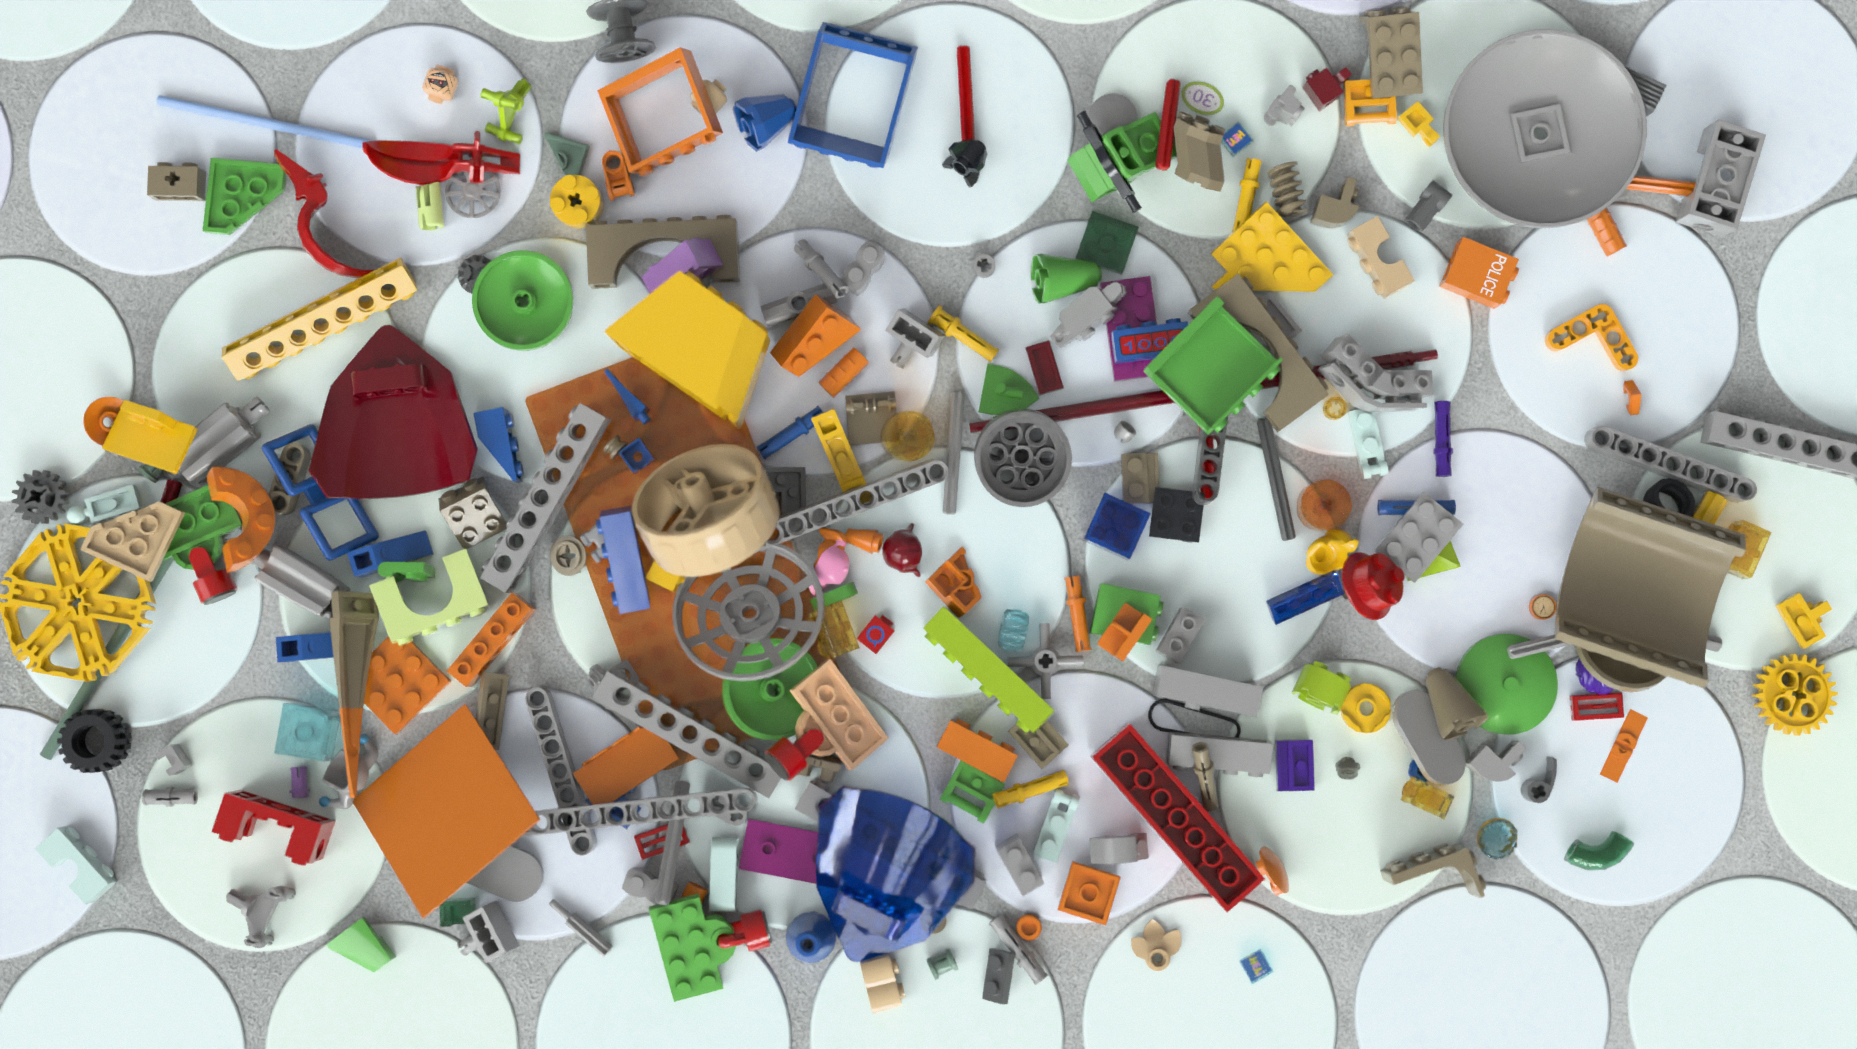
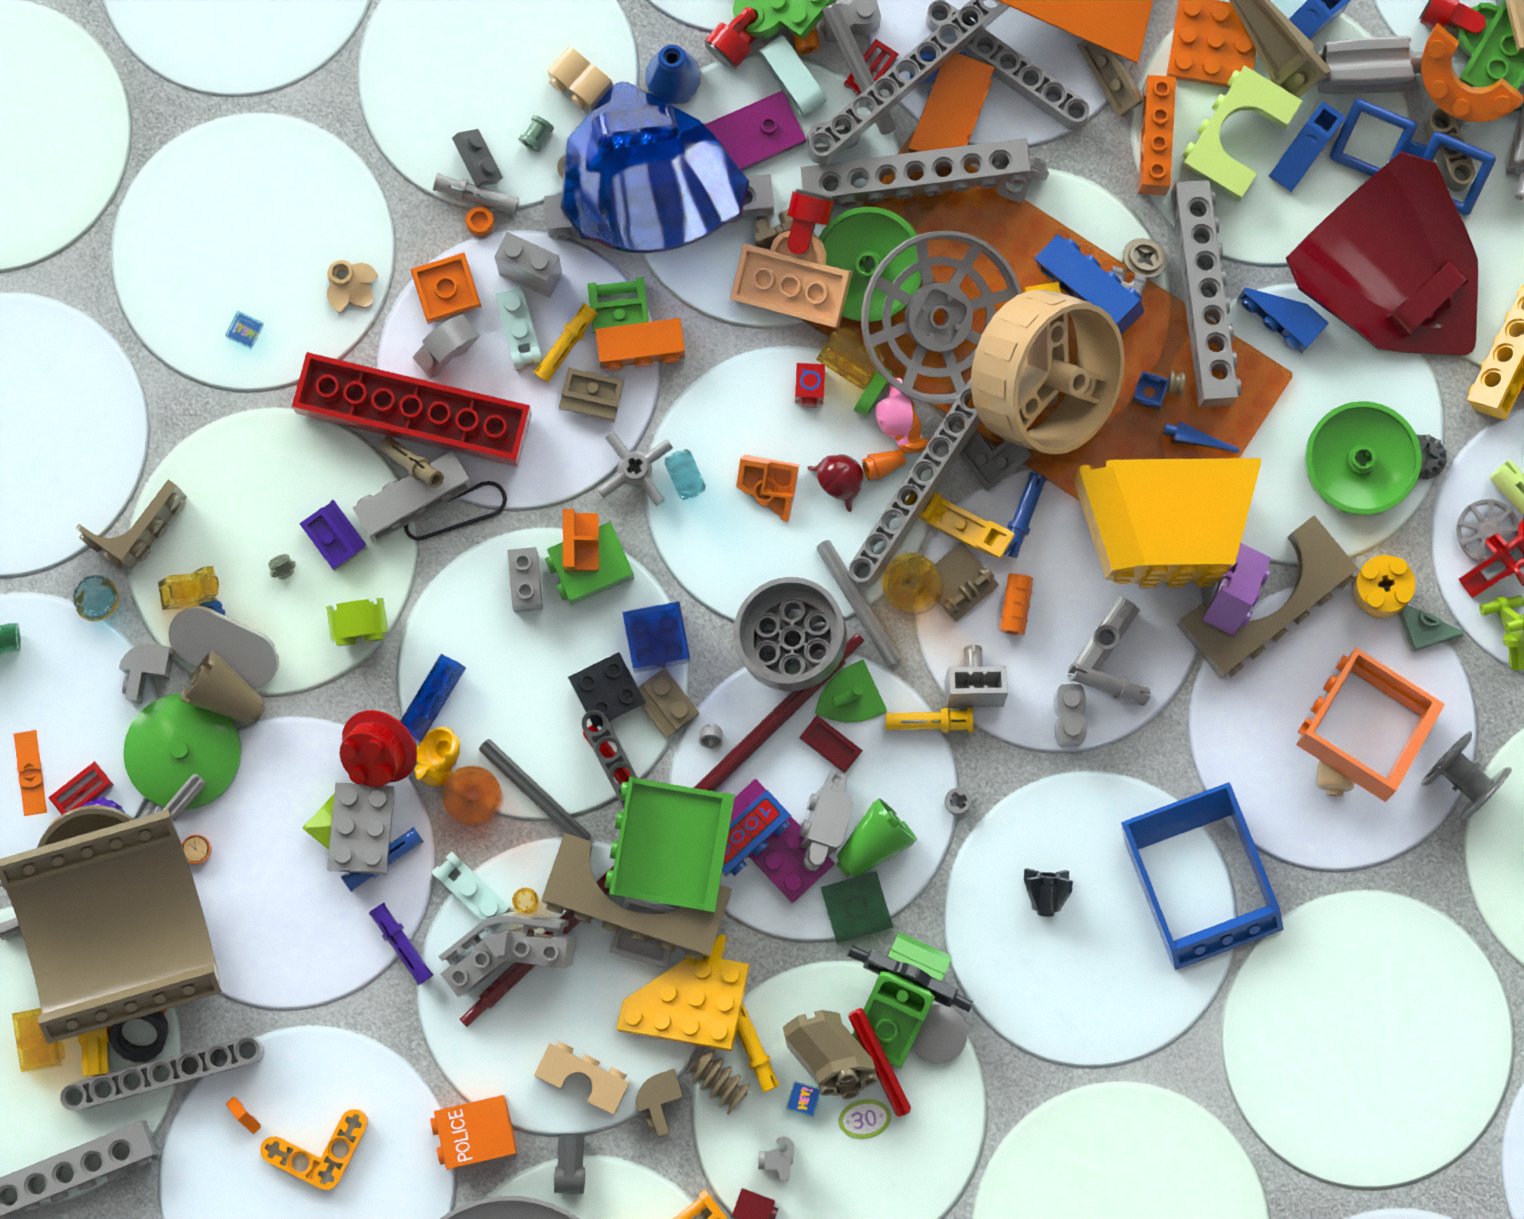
camera: 140 degrees right, 5 degrees down
bright green plate [378,562,435,583] -> none
dark tan bracket [438,476,507,549] -> none
orange piece [602,150,635,201] -> none
blue cone [733,94,797,152] -> none
orange wedge [770,294,862,377] -> none
lime brick [923,606,1055,733] -> none
red axle [957,45,975,141] -> none
orange pin [1064,575,1092,652] -> none
light grey brick [1152,666,1263,717] -> none
orange dish [1256,846,1289,896] -> none
yellow tile [1340,683,1391,733] -> none
dark grey panel [1521,756,1557,803] -> none

